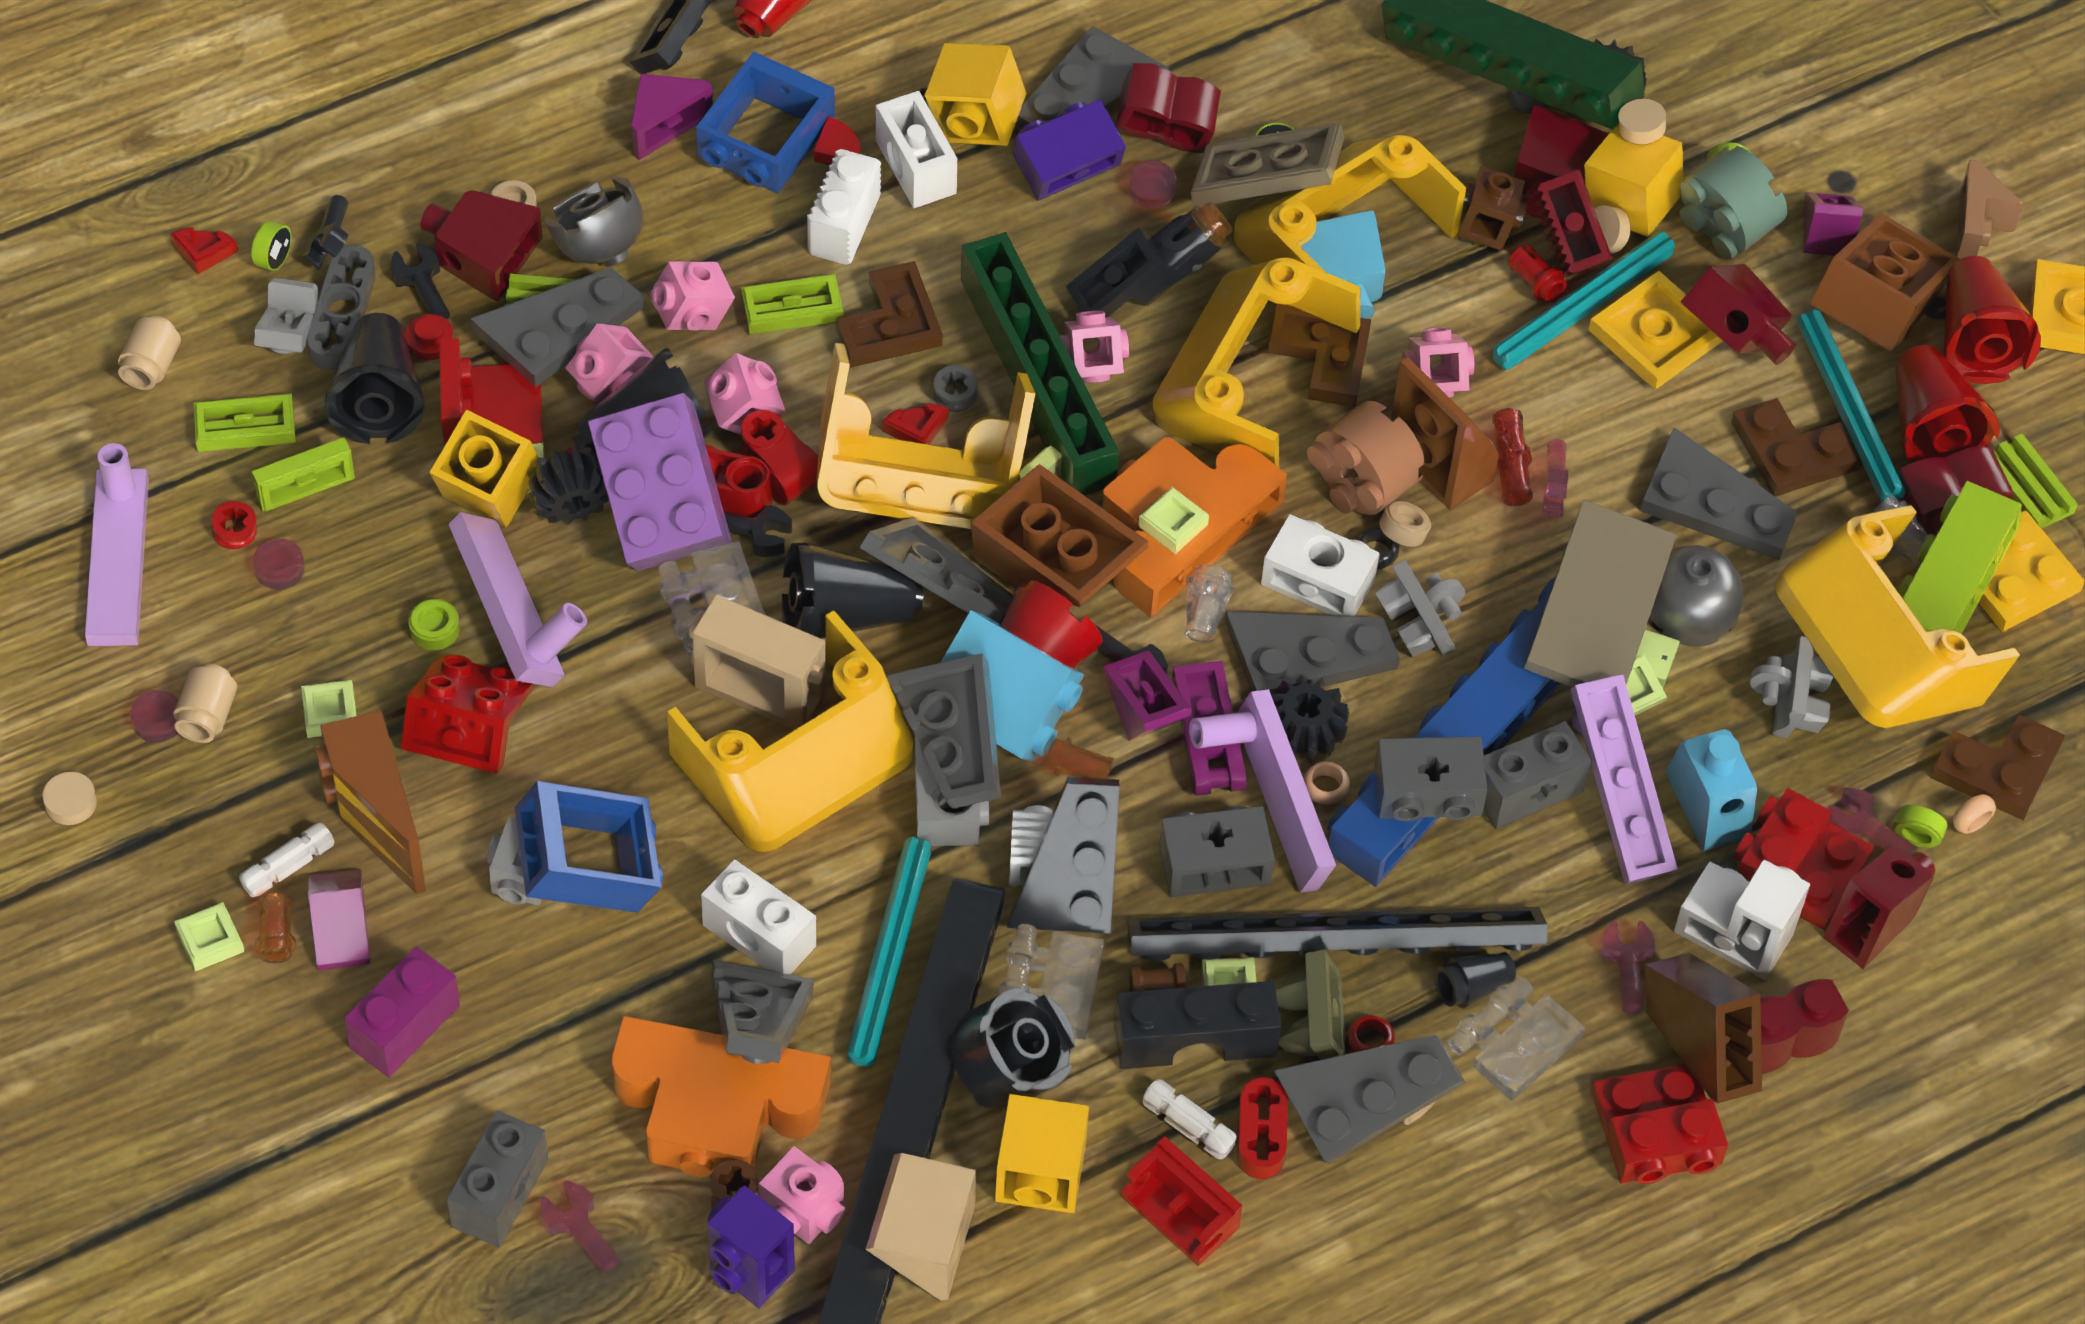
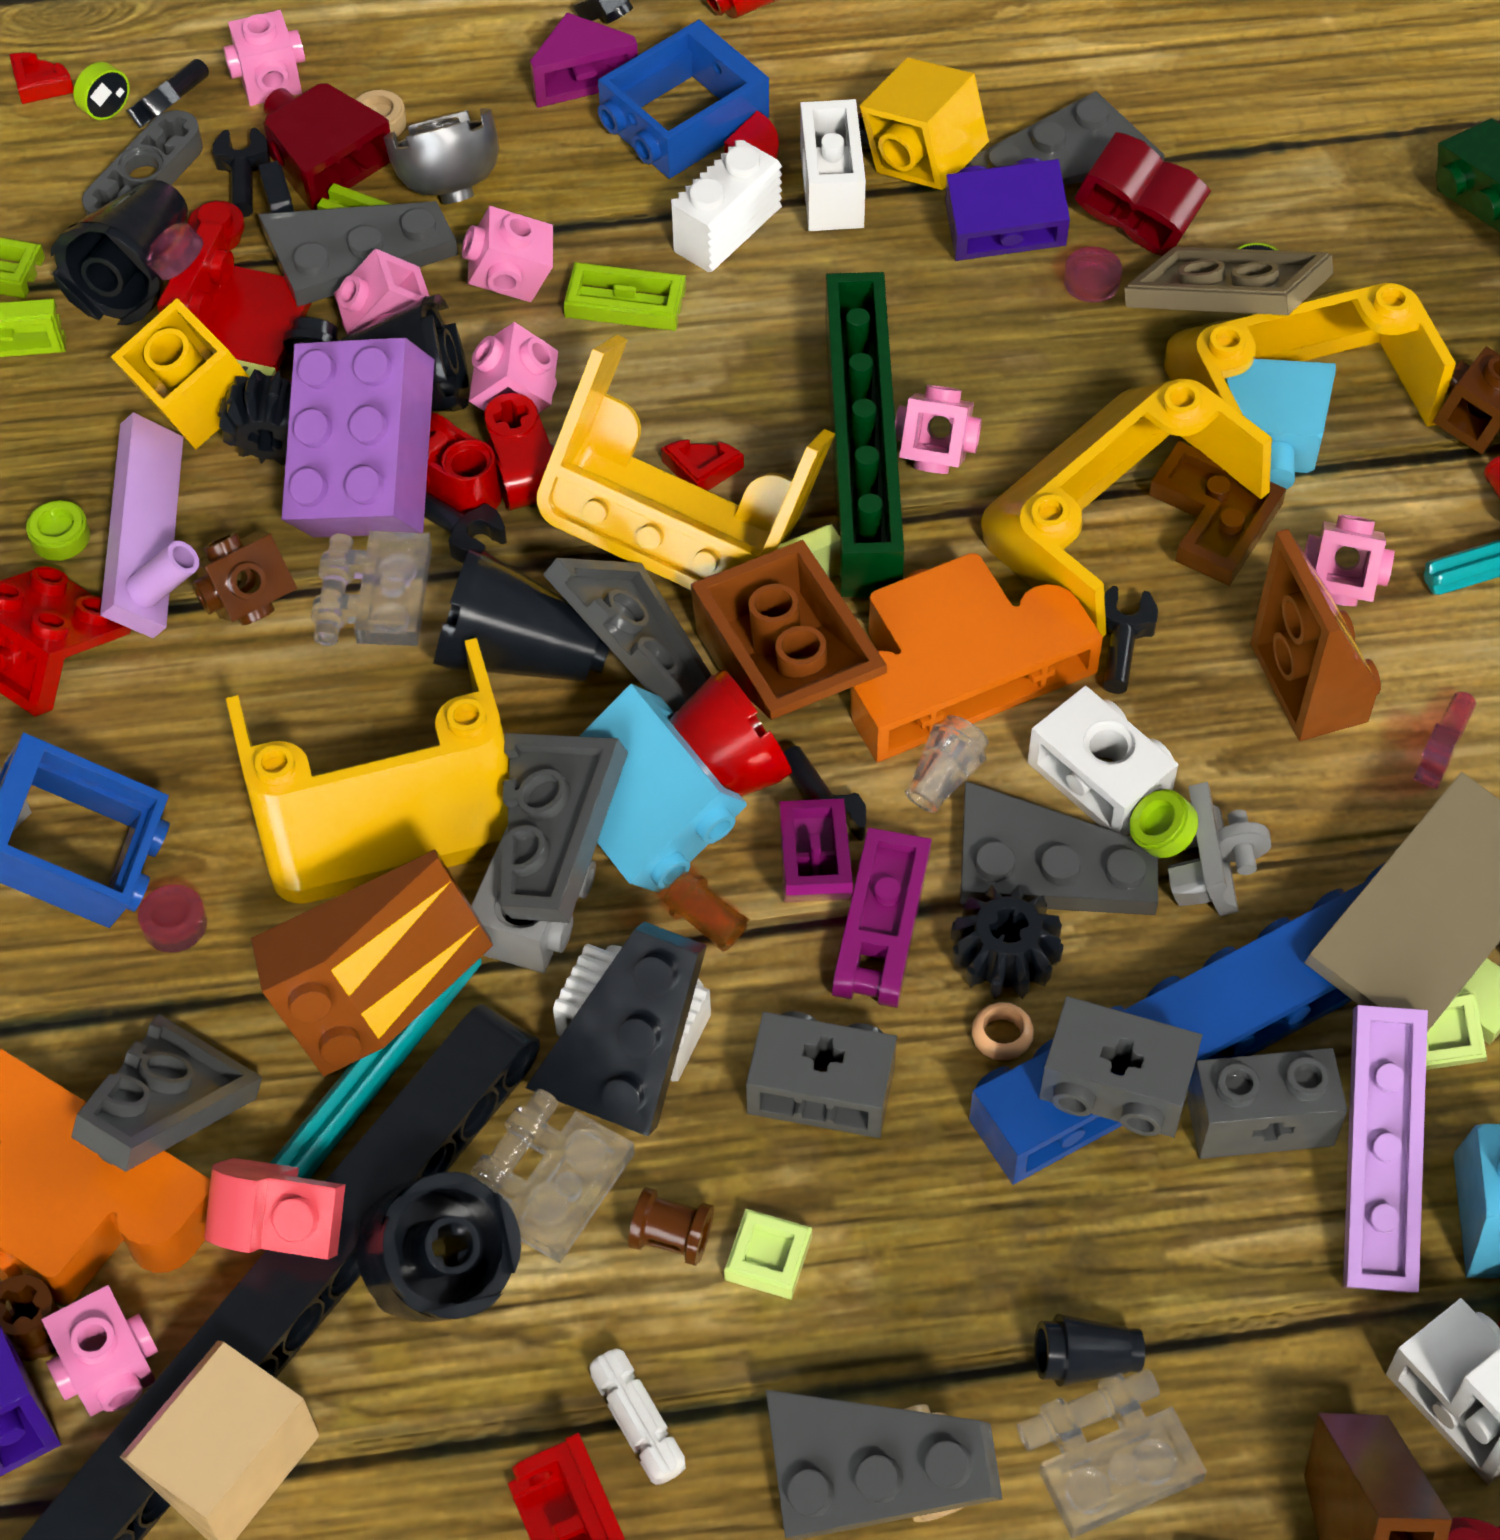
camera: 25 degrees right, 0 degrees up
light grey bracket [254,278,318,354] -> none
tan window [689,595,826,730] -> none
white brick [701,859,816,975] -> none
reddish brown plate [837,261,943,368] -> none
dark grey bush [933,365,977,412] -> none
yellow head [995,1094,1089,1214] -> none
black plate [1066,202,1233,318] -> none
black arch [1114,981,1281,1069] -> none
black plate [1128,907,1547,961] -> none
yellowish green tile [1138,487,1209,554] -> none
lavender piece [1189,689,1336,893] -> none
red beam [1237,1077,1288,1179] -> none
olive tile [1275,950,1346,1060] -> none
nougat brick [1307,401,1425,515] -> none
red piece [1347,1015,1395,1053] -> none
black piece [1356,527,1399,569] -> none
tan tile [1379,501,1431,547] -> none
clear red pin [1492,408,1533,506] -> none
clear pink bar [1601,920,1655,1014] -> none
none -> clear pink tile [138,885,208,952]
none -> clear pink tile [146,223,203,280]
none -> reddish brown brick [192,531,298,625]
none -> coral brick [204,1158,346,1260]
none -> bright pink brick [223,10,305,106]
none -> dark orange slope [251,850,493,1077]
none -> black tile [258,161,294,213]
none -> black plate [283,317,339,356]
none -> black bar [1103,586,1158,694]
none -> lime tile [1129,789,1198,858]

